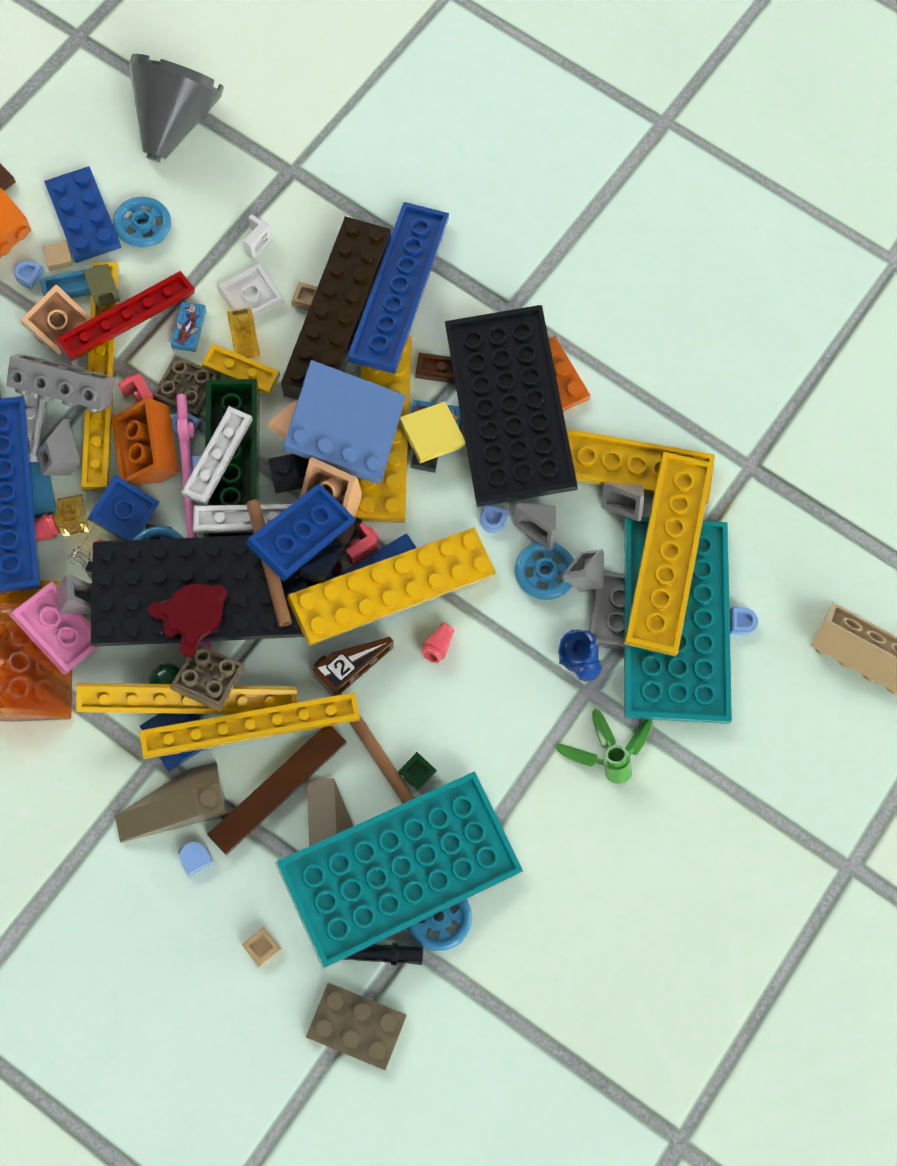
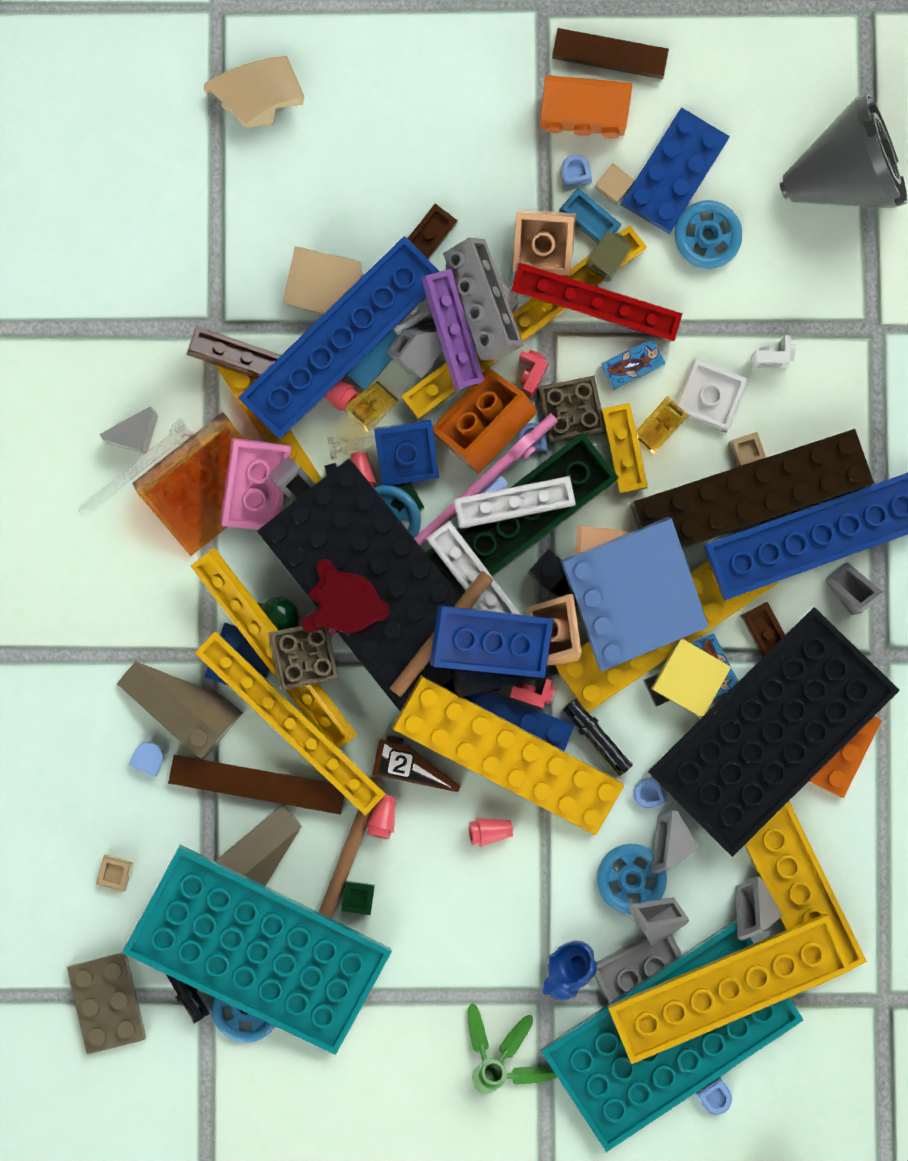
camera: 60 degrees right, 15 degrees up
none -> coral cone [366,795,396,839]
none -> medium lavender plate [421,269,485,390]
none -> black pin [562,698,633,776]
none -> light grey slope [825,562,884,615]

